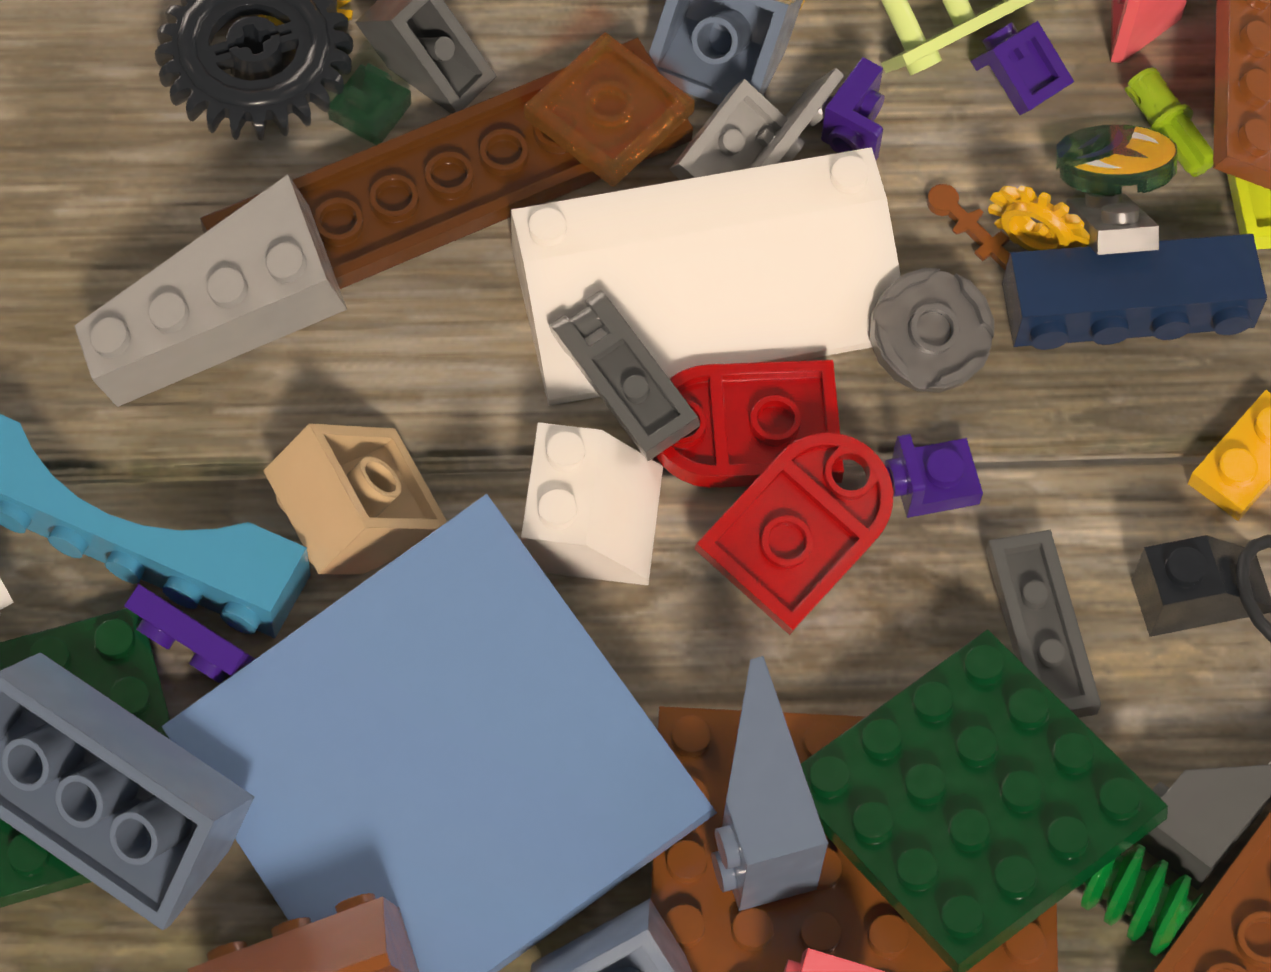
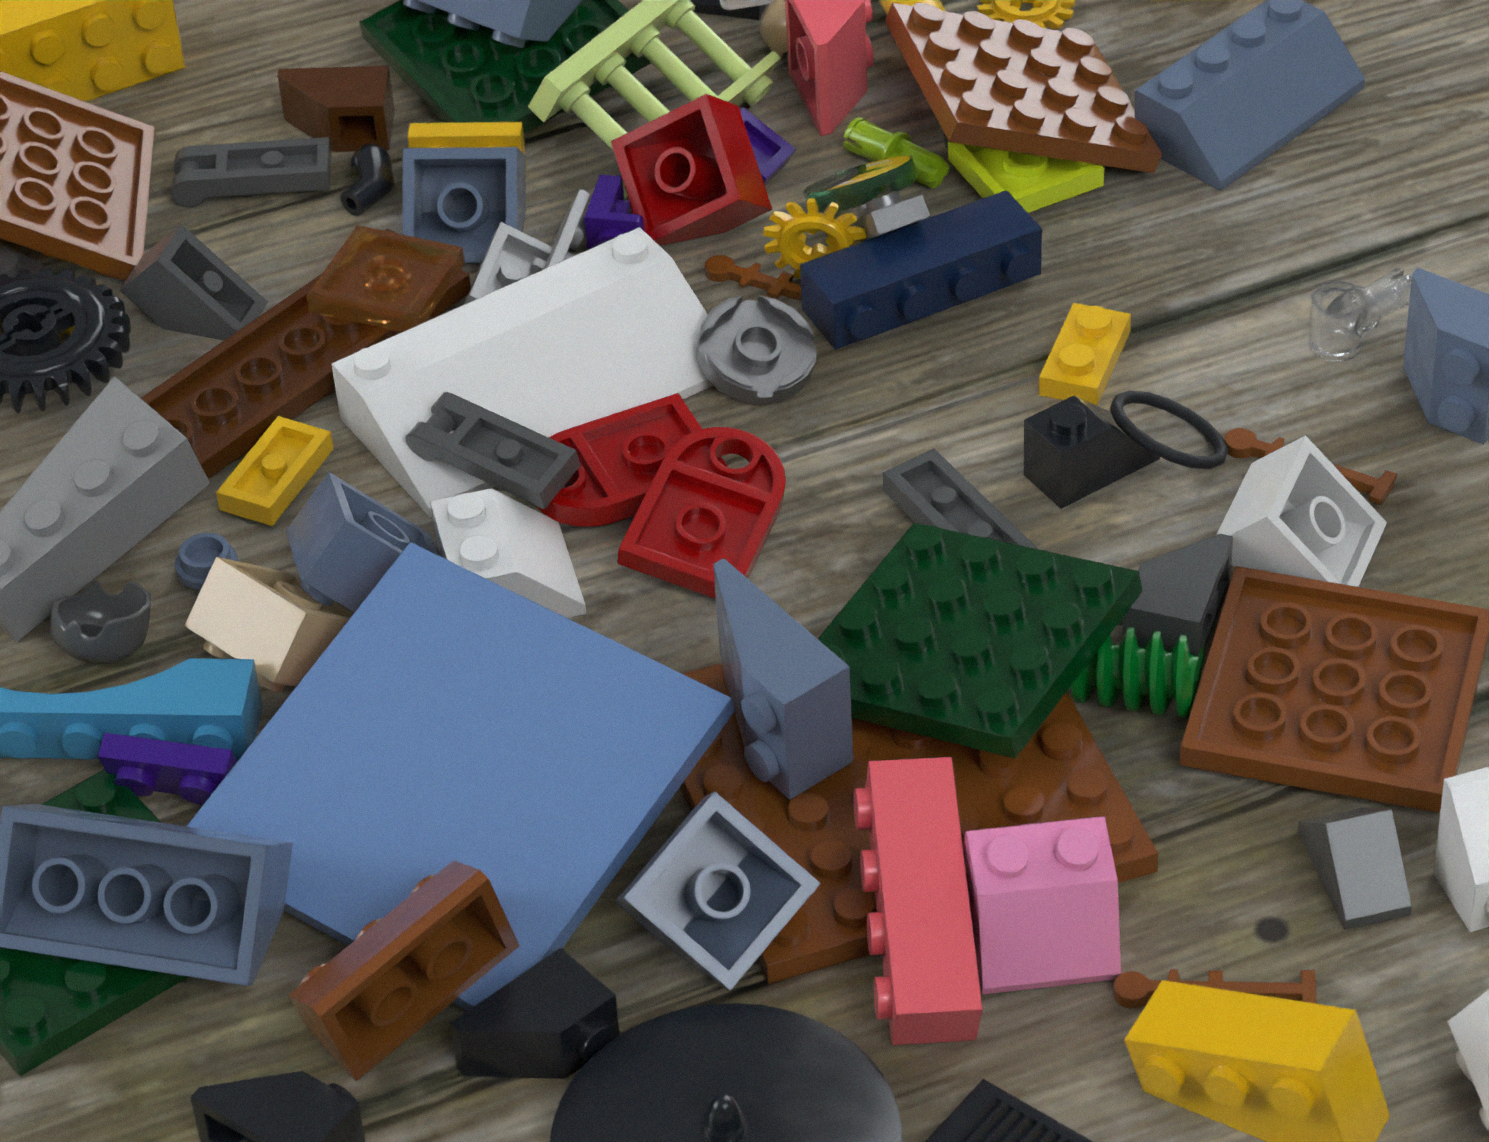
camera: 15 degrees left, 20 degrees down
clear green tile [328,63,412,145] -> none
dark purple bracket [885,434,983,518] -> none
none -> dark grey hair [51,581,151,664]
none -> sand blue plate [175,533,238,590]
none -> yellow plate [216,416,334,526]
none -> sand blue slope [286,472,439,612]
none -> red slope [610,94,772,246]

